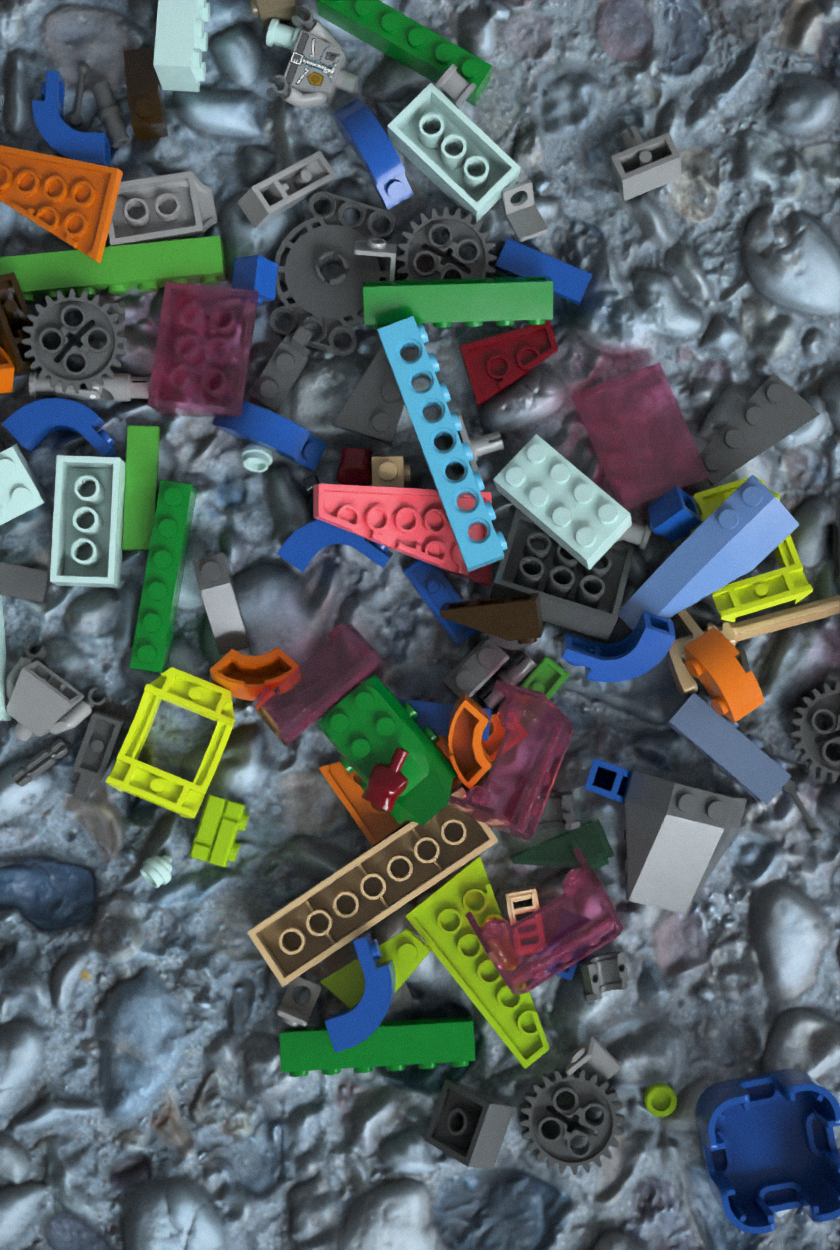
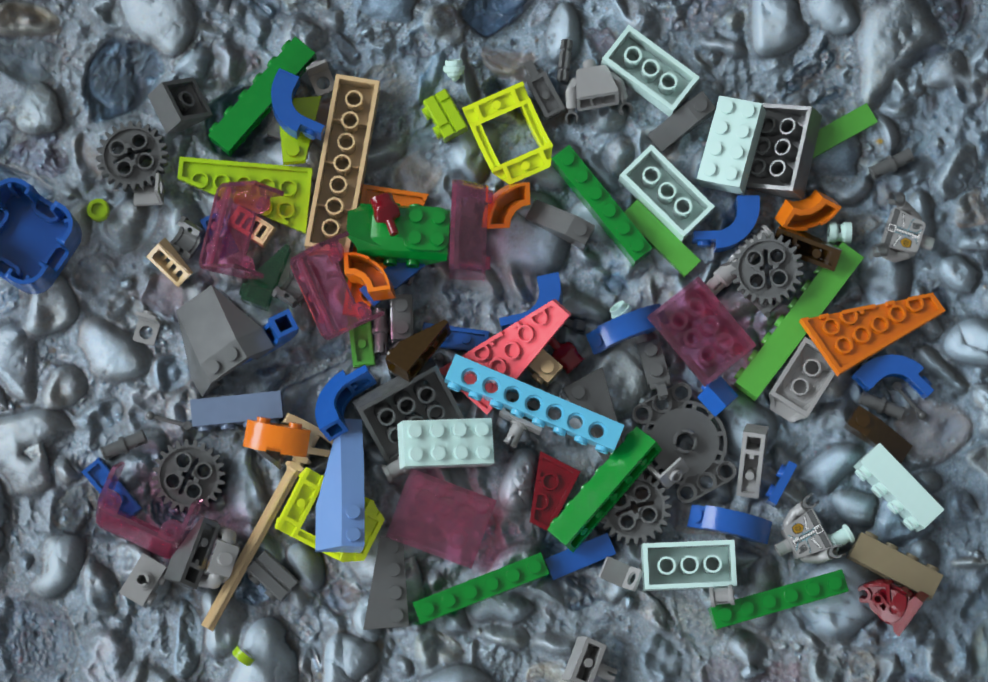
camera: 130 degrees right, 5 degrees down
blue brick [647,486,702,543] -> none
none -> light grey bracket [133,310,161,346]
none -> tan slope [146,237,193,288]
none -> green brick [412,552,549,625]
none -> blue plate [765,461,797,507]

